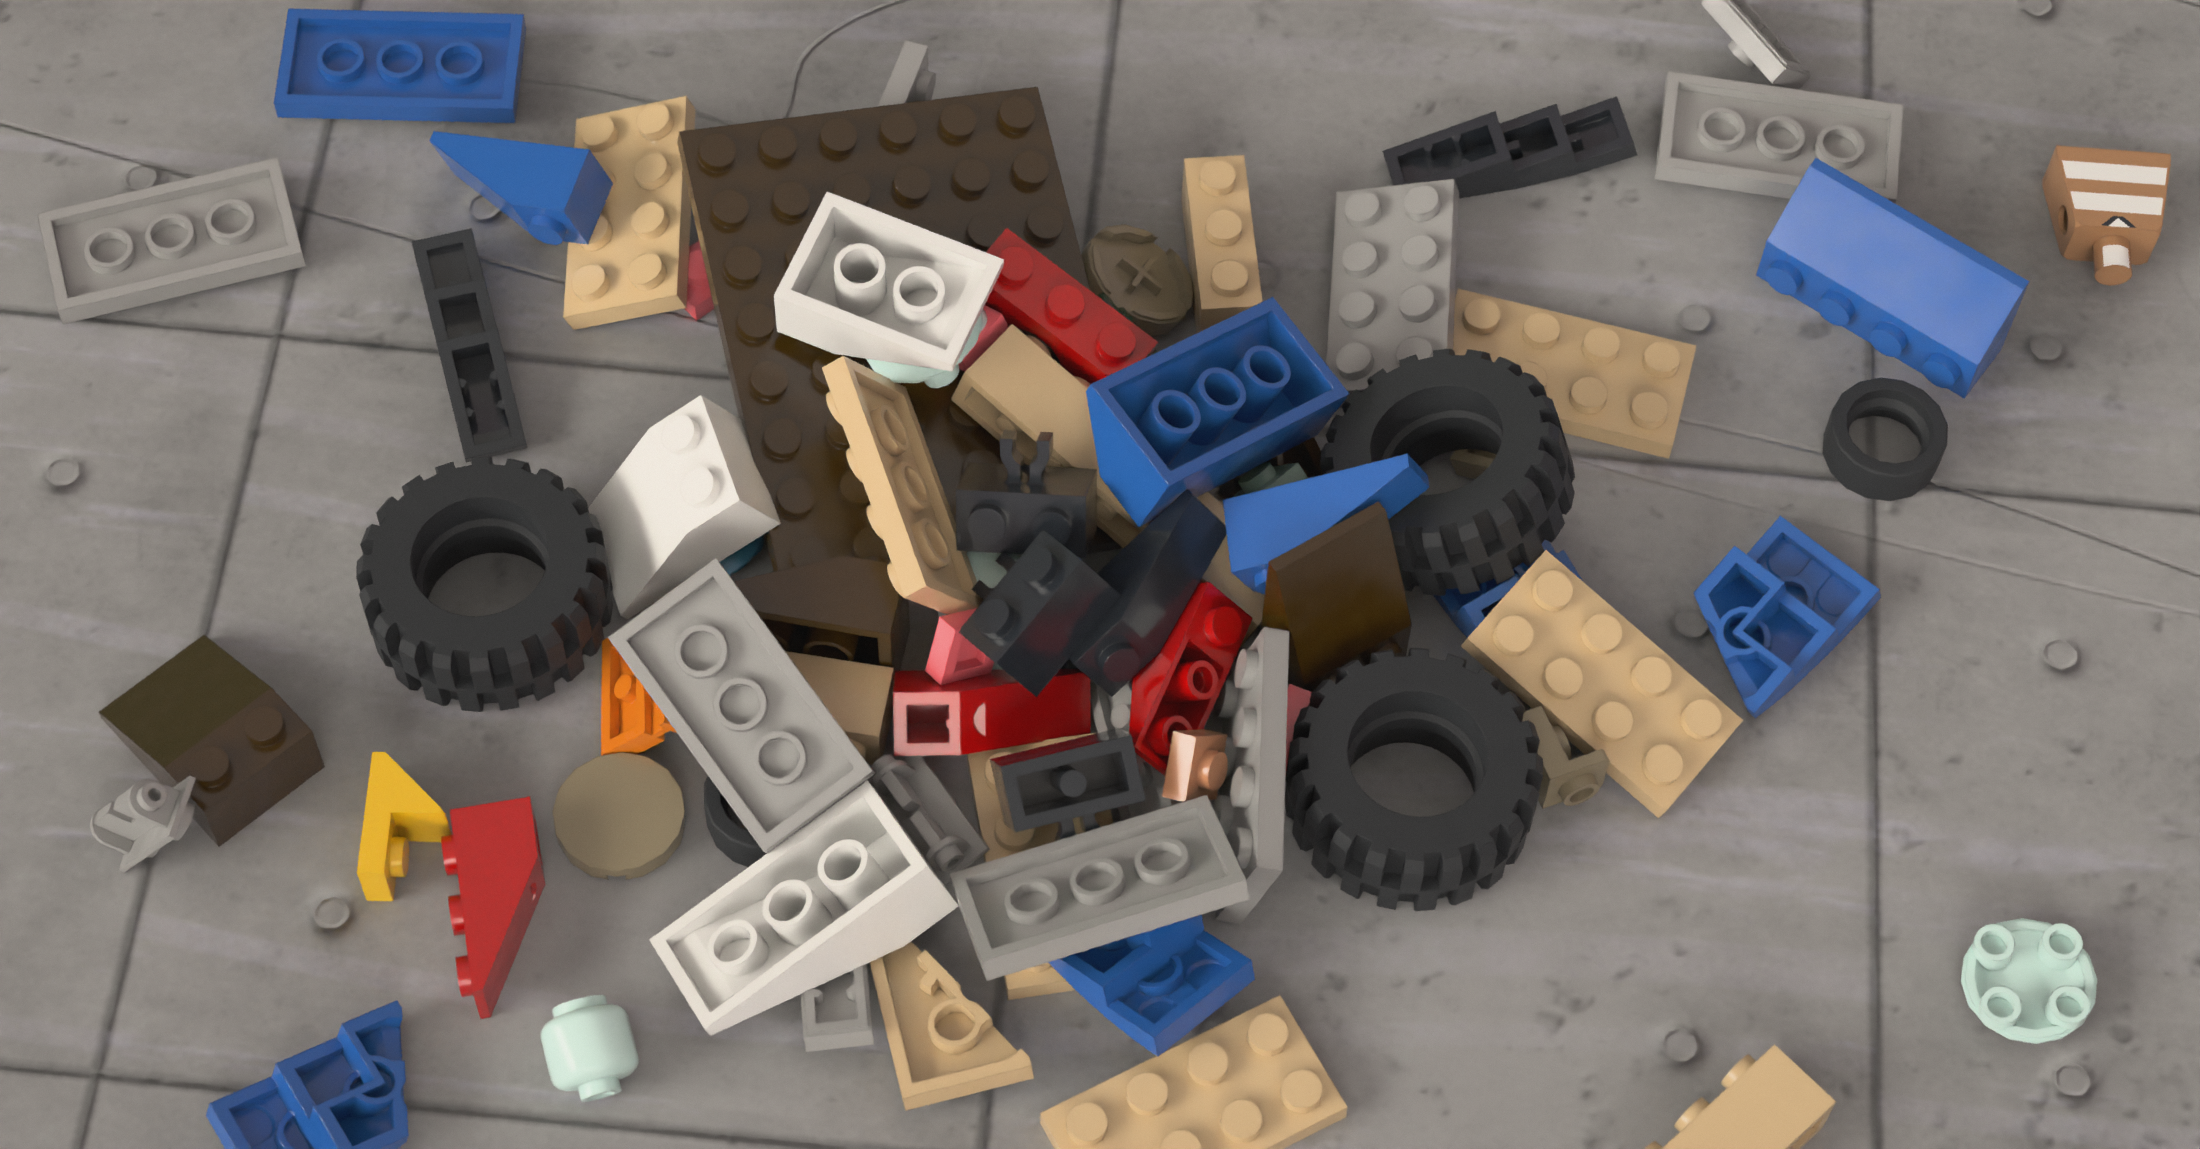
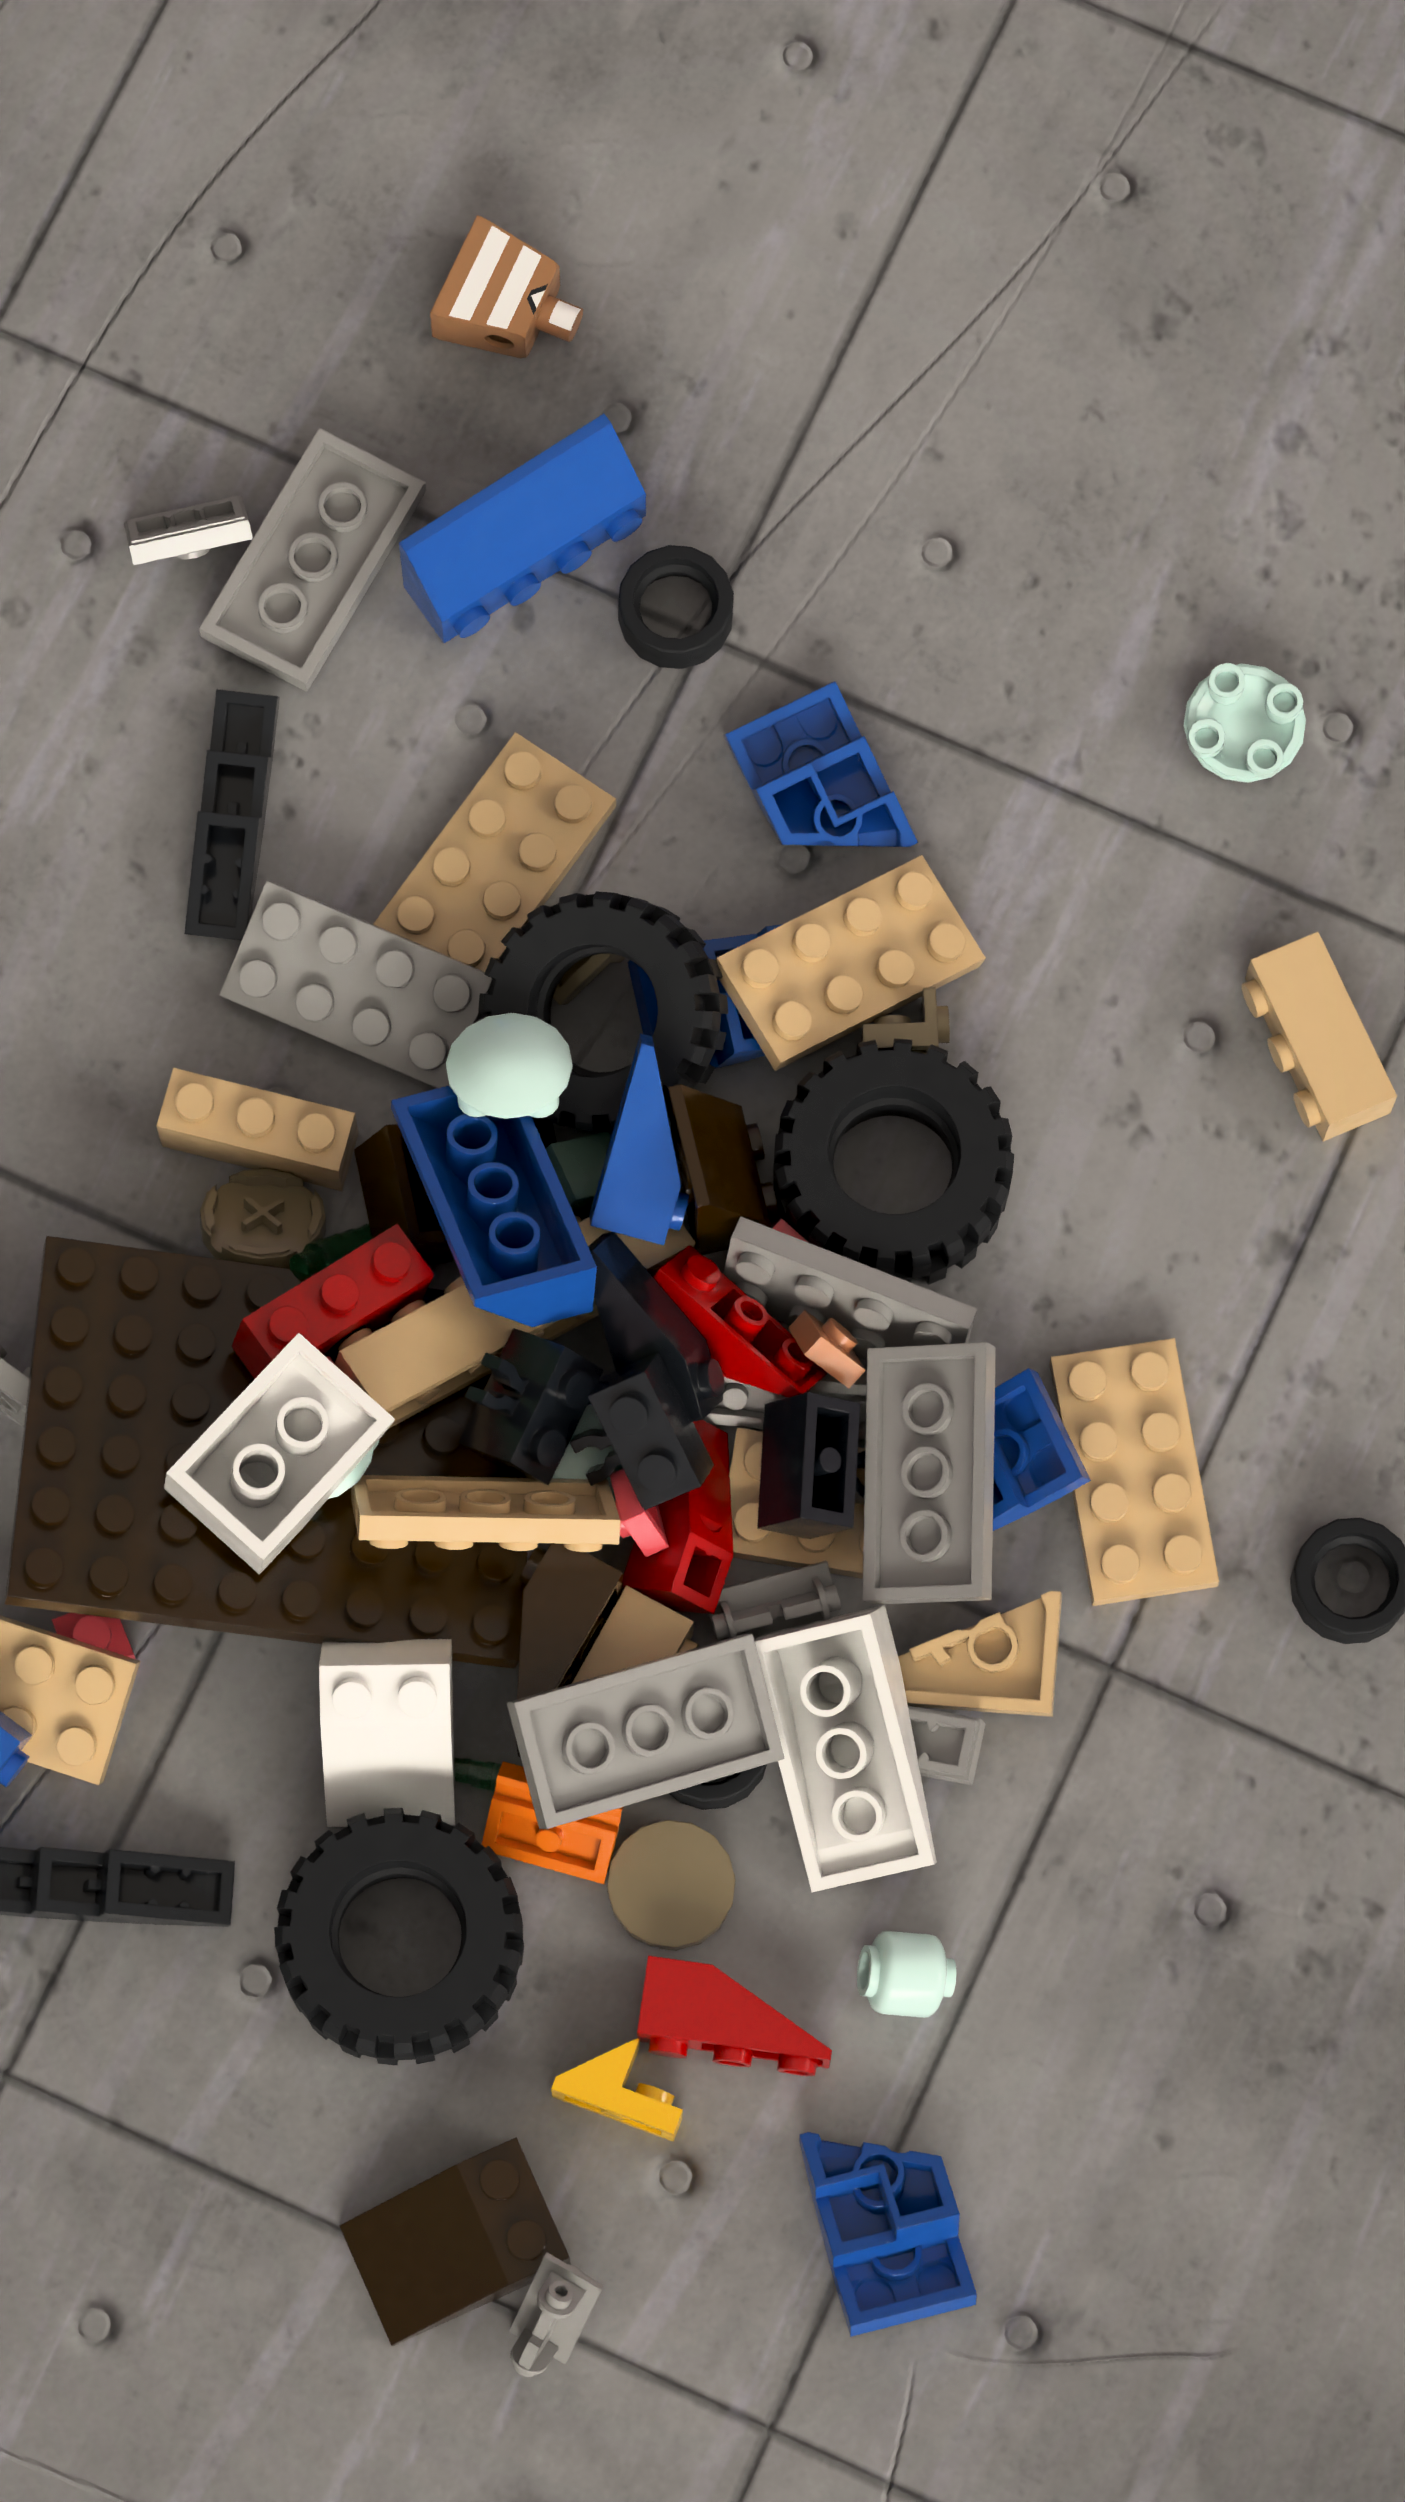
camera: 70 degrees left, 15 degrees up
none -> light aqua dish [446,1013,573,1119]

